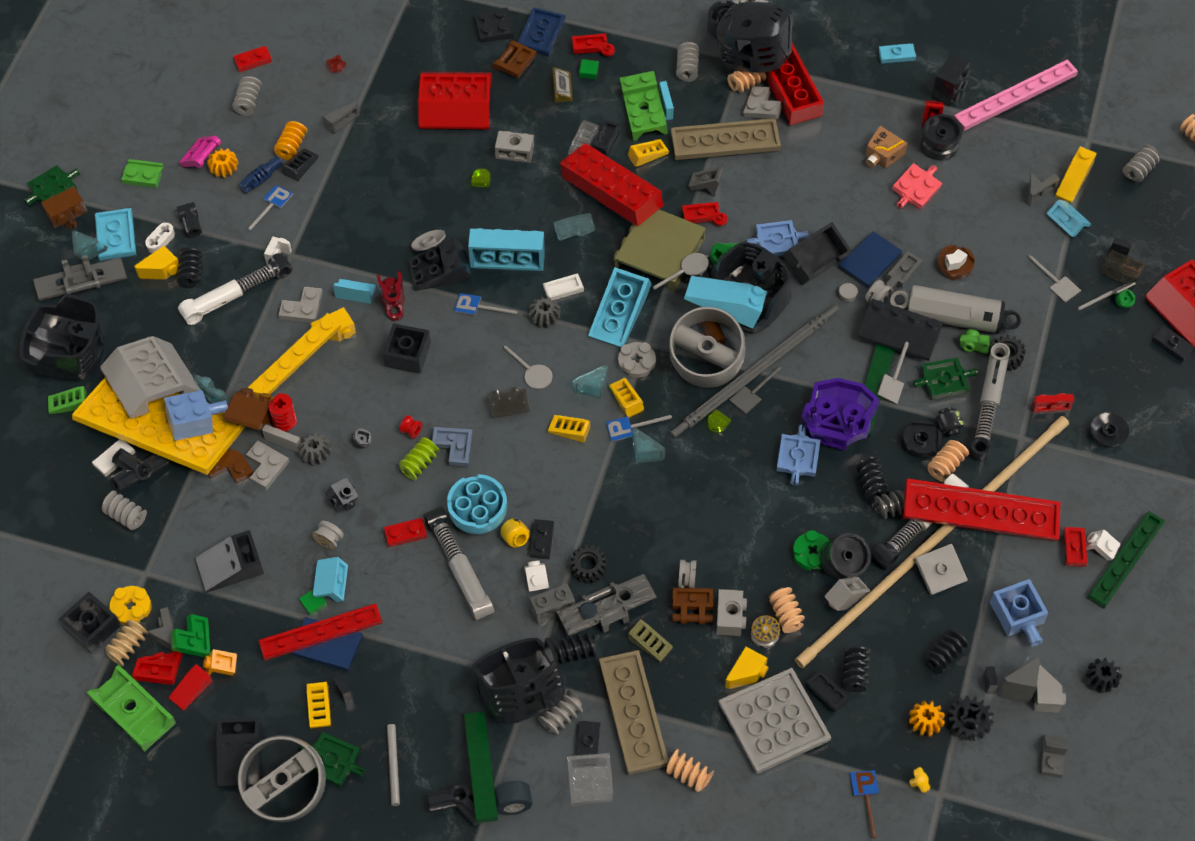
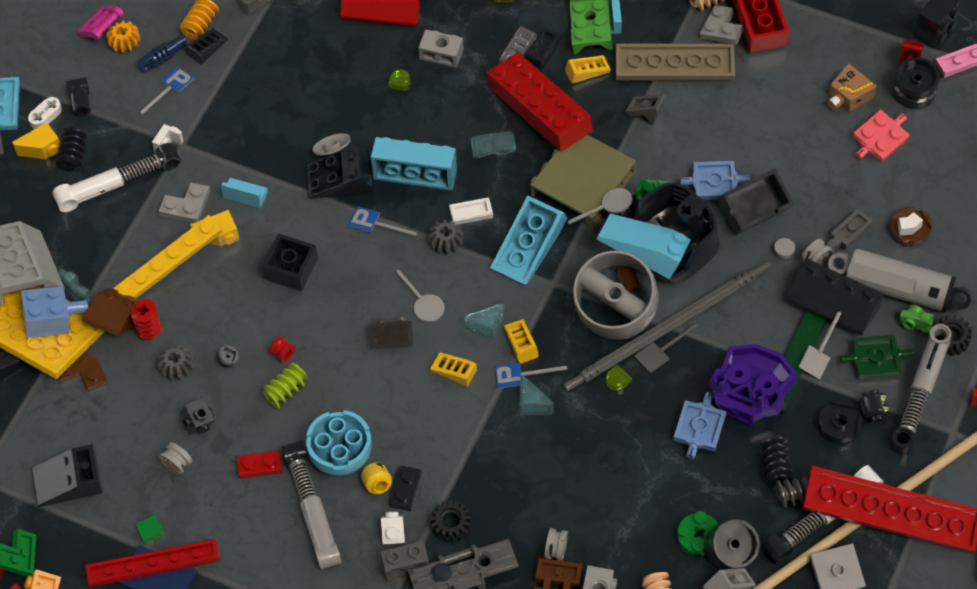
camera: 10 degrees right, 0 degrees up
bright green plate [121,159,164,188] -> none
light grey plate [246,440,290,491] -> none
light grey tile [262,425,301,453] -> none
medium azure panel [313,557,348,602] -> none
dark red piece [377,271,405,321] -> none
sand blue plate [432,427,473,467] -> none
light grey plate [618,342,656,378] -> none
red hinge [682,202,728,226] -> none
dark blue tile [839,231,902,288] -> none
light nougat piece [927,440,969,482] -> none

